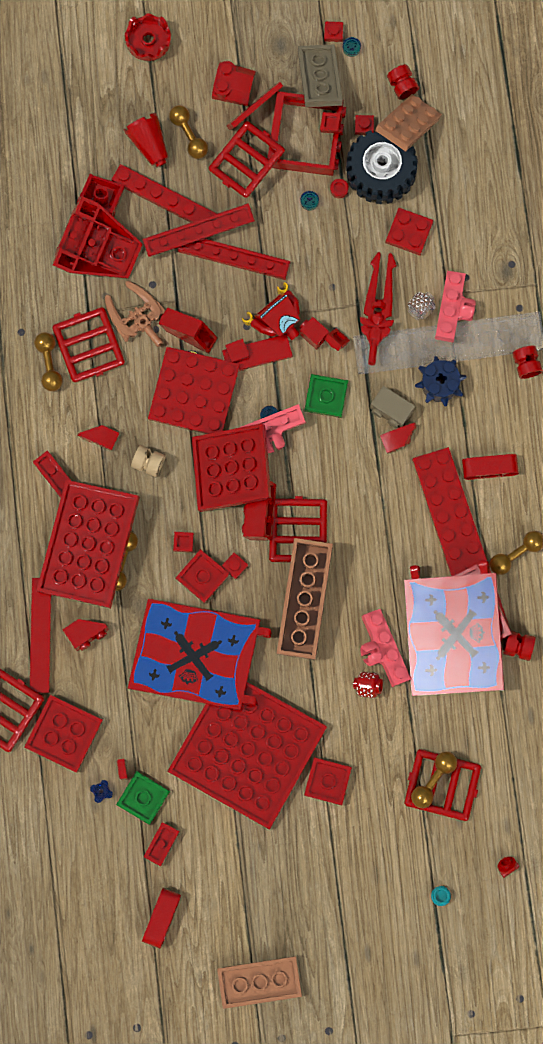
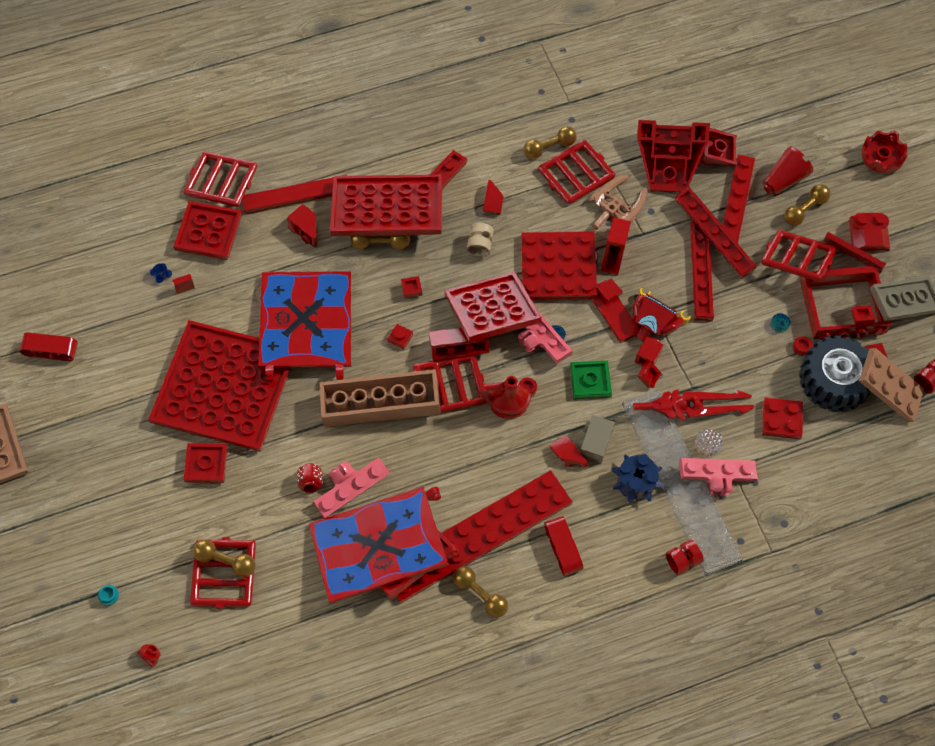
camera: 70 degrees right, 15 degrees down
green tile [116,771,170,825] -> none
red plate [144,822,180,866] -> none
red plate [175,549,230,604] -> none
red wheel [503,631,536,661] -> none
none -> red piece [479,376,531,419]
none -> red tile [519,377,537,397]

